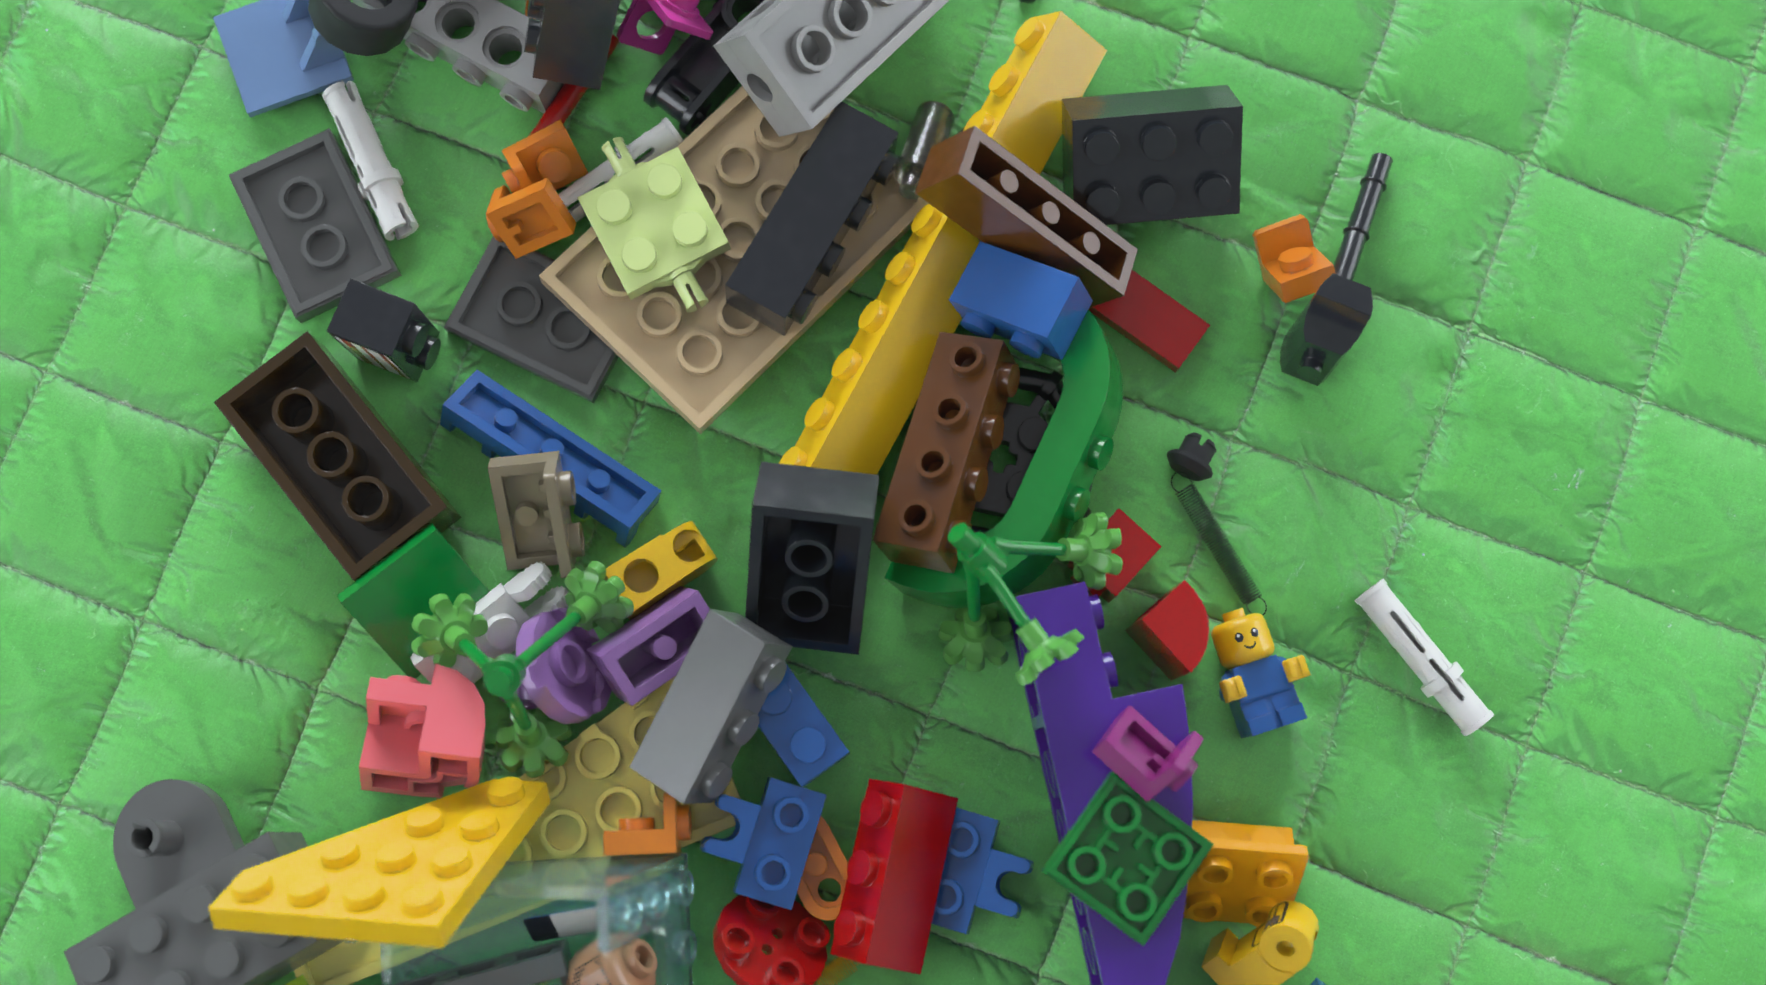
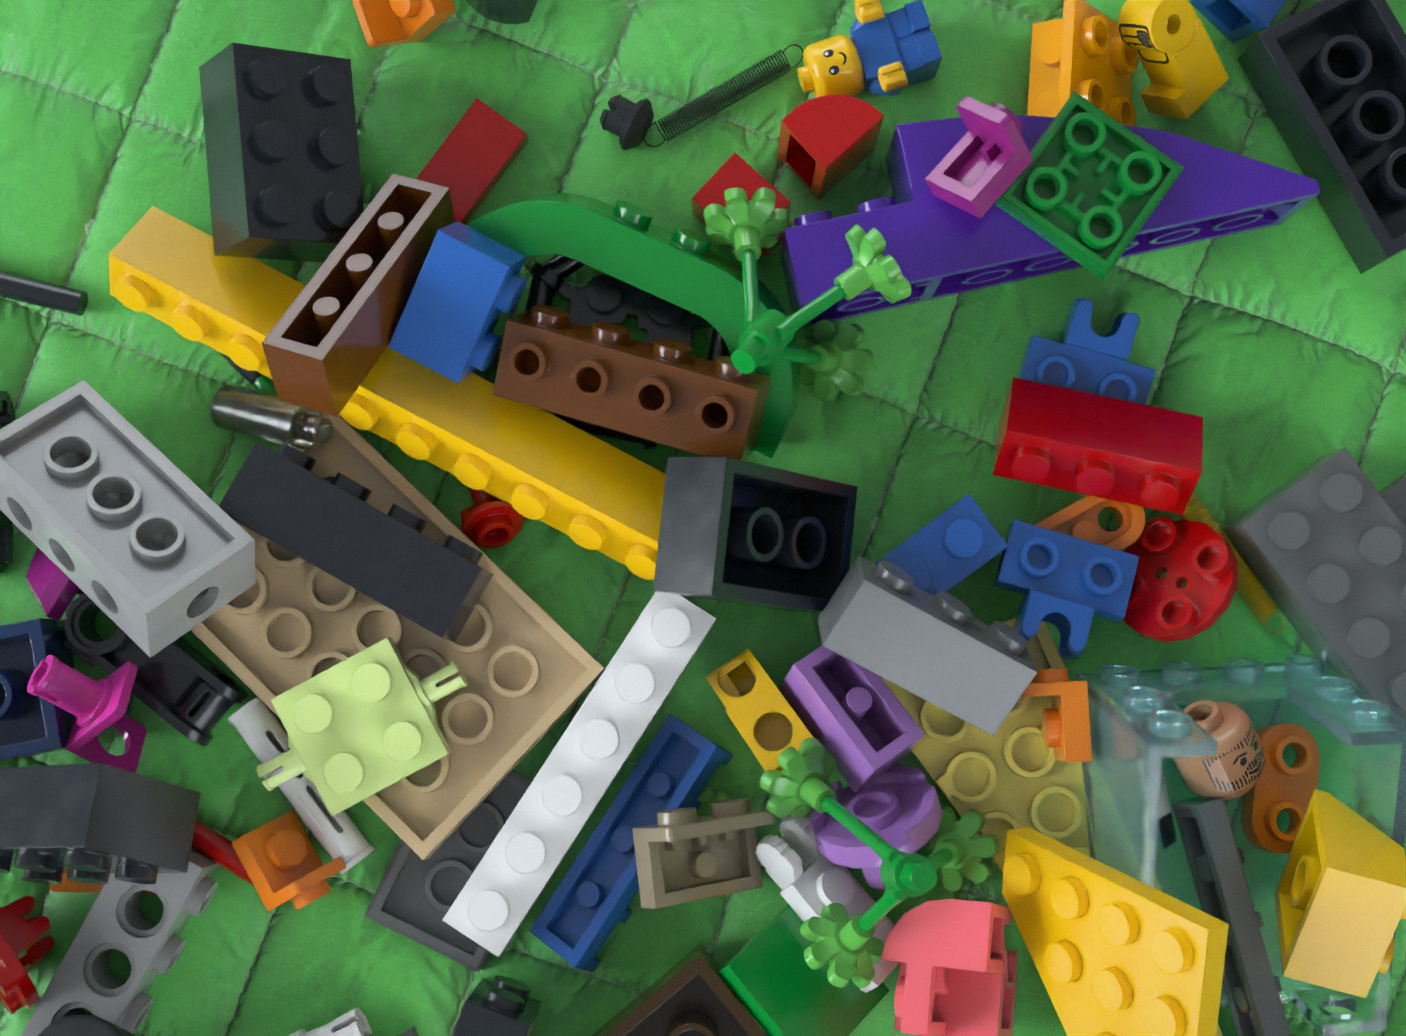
camera: 80 degrees left, 5 degrees up
orange bracket [486,178,576,259] -> none
none -> white brick [443,591,716,957]
none -> red plate [460,487,524,548]

